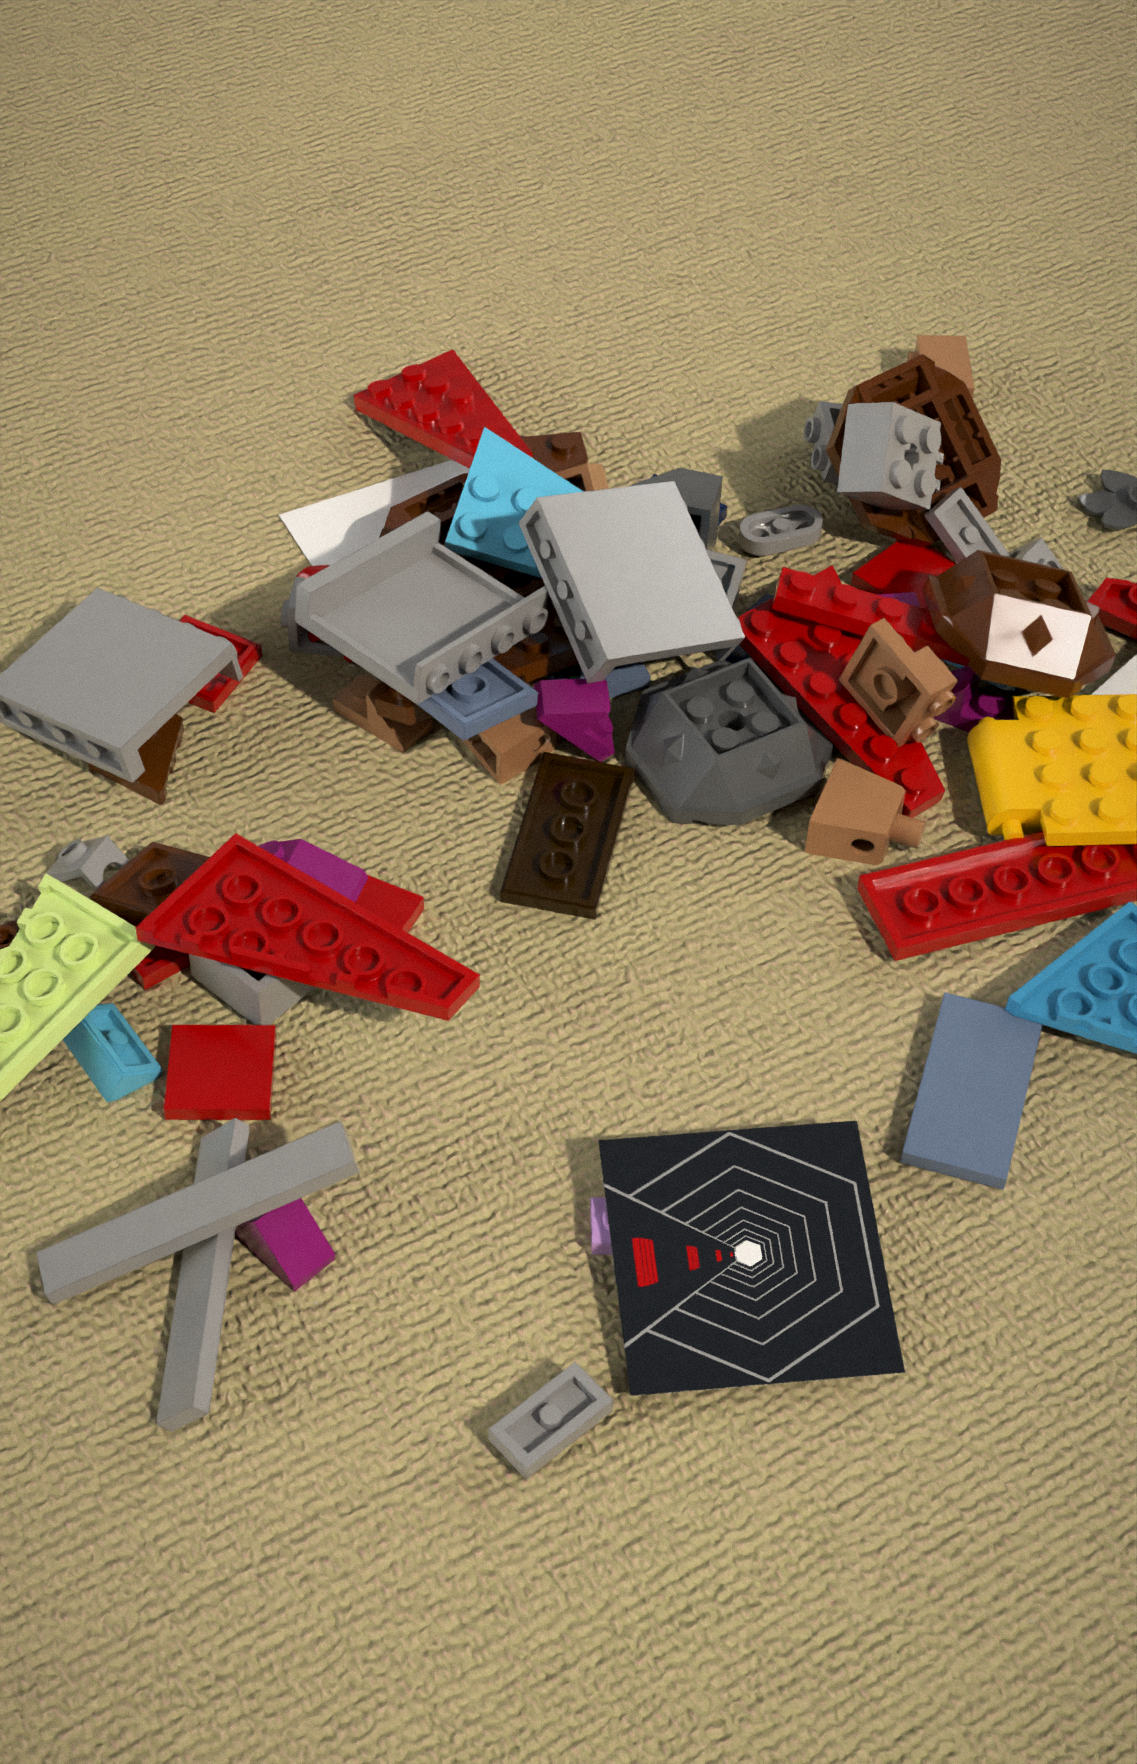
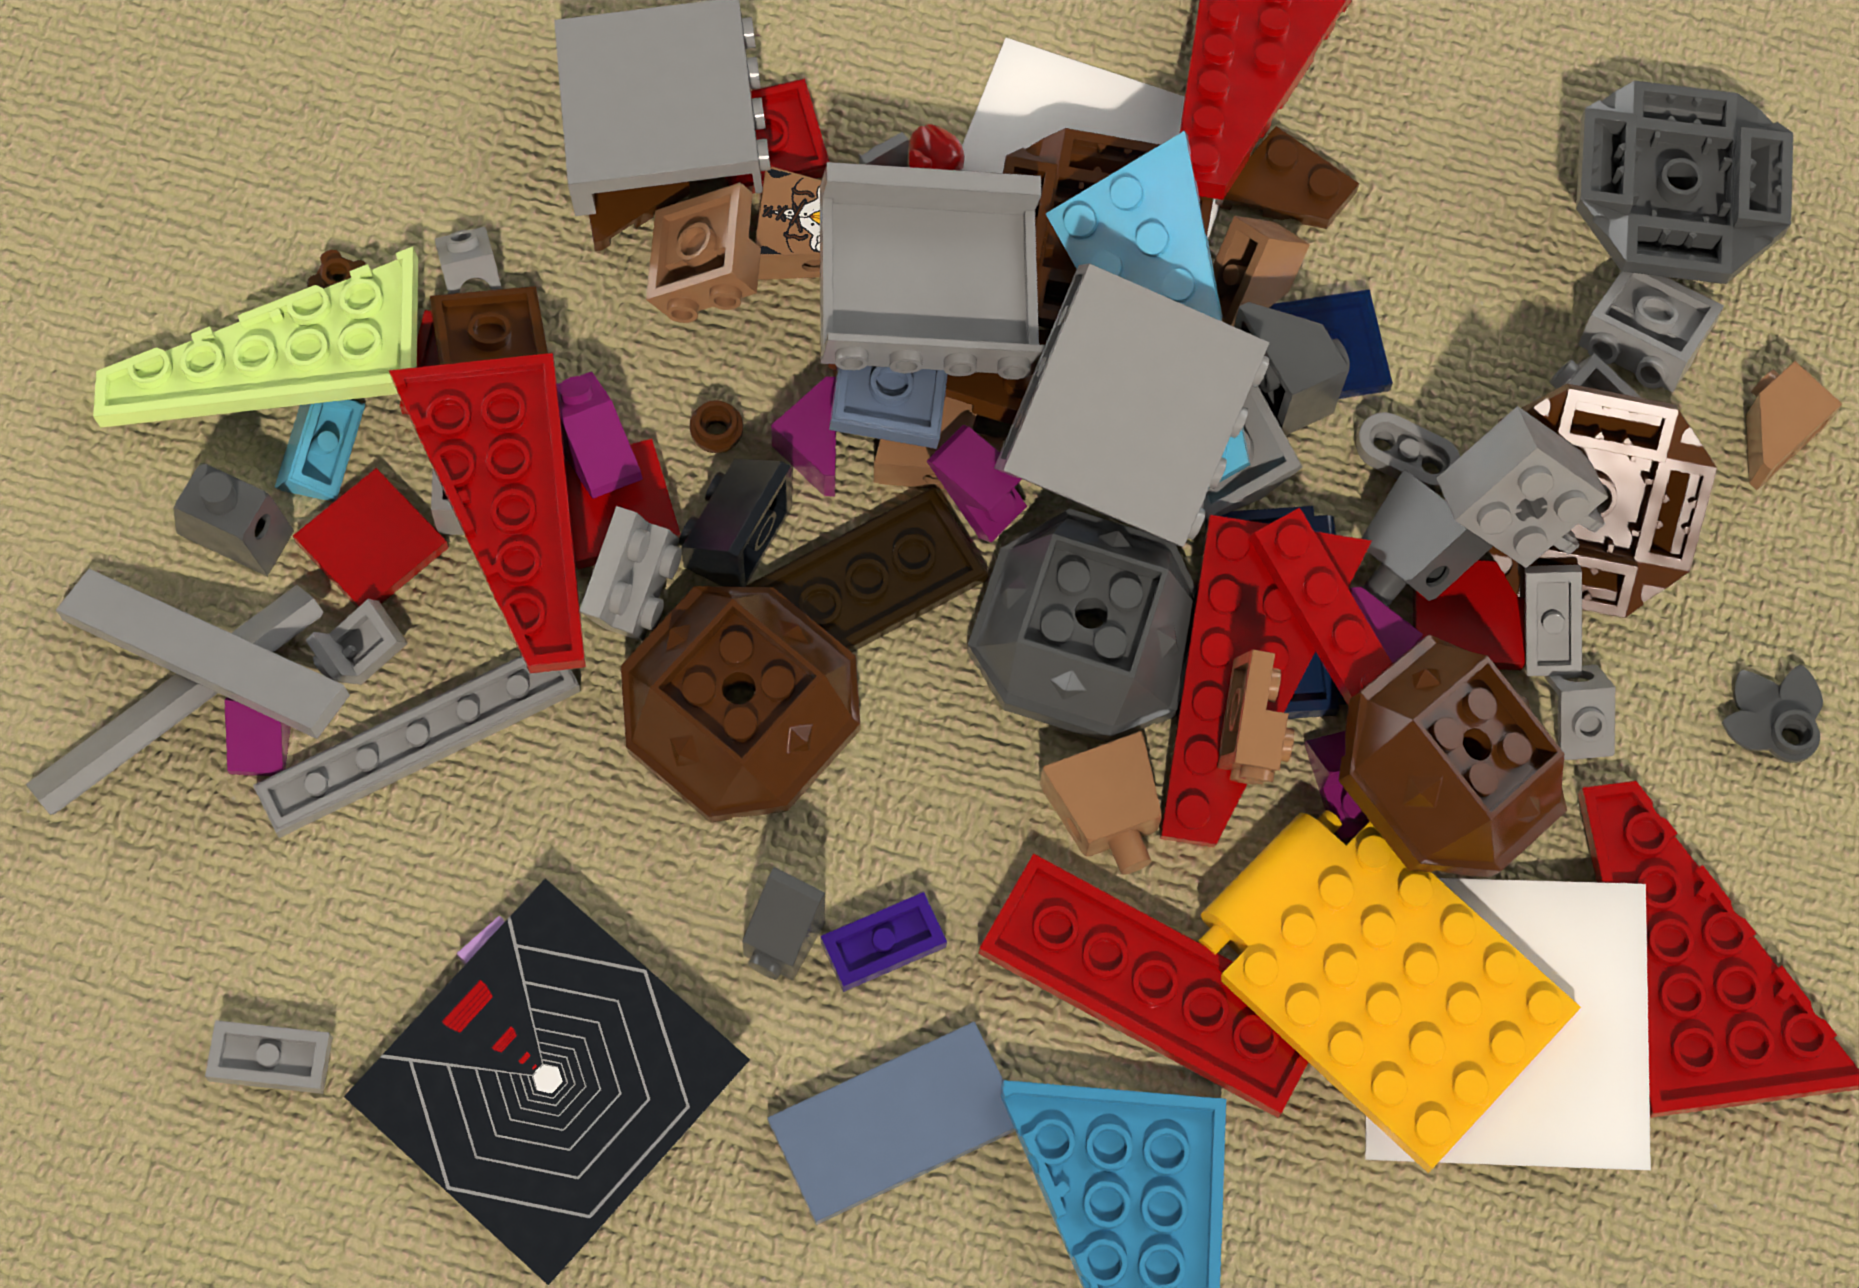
camera: 45 degrees right, 20 degrees up
none -> dark grey torso [173,463,294,577]
none -> light grey tile [253,656,581,838]
none -> light grey bracket [306,599,408,685]
none -> light grey plate [579,506,682,641]
none -> reddish brown piece [621,586,861,823]
none -> medium nougat plate [646,183,761,323]
none -> black slope [678,459,792,587]
none -> reddish brown plate [690,400,743,453]
none -> dark grey slope [742,867,825,981]
none -> medium nougat torso [755,167,822,280]
none -> magenta slope [771,377,836,497]
none -> dark purple plate [820,892,947,992]
none -> dark grey torso [1361,470,1493,607]
none -> dark grey piece [1576,80,1793,284]
none -> light grey plate [1578,272,1724,393]

